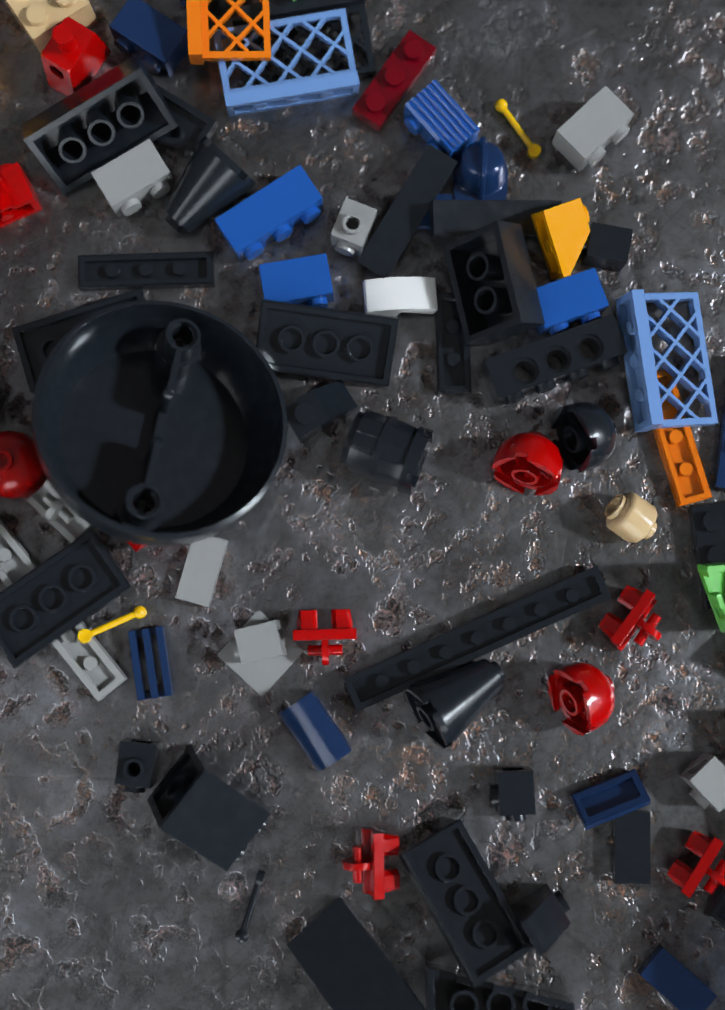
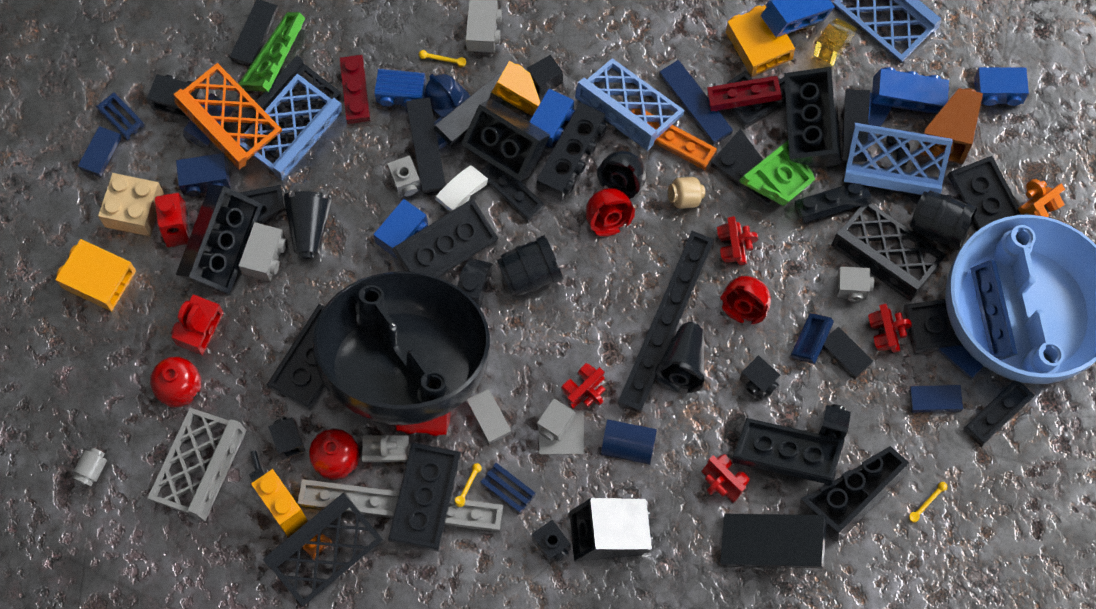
camera: 35 degrees left, 15 degrees down
black tile [78,251,215,291] -> none
blue brick [214,165,323,262] -> none
black hinge [235,870,265,943] -> none

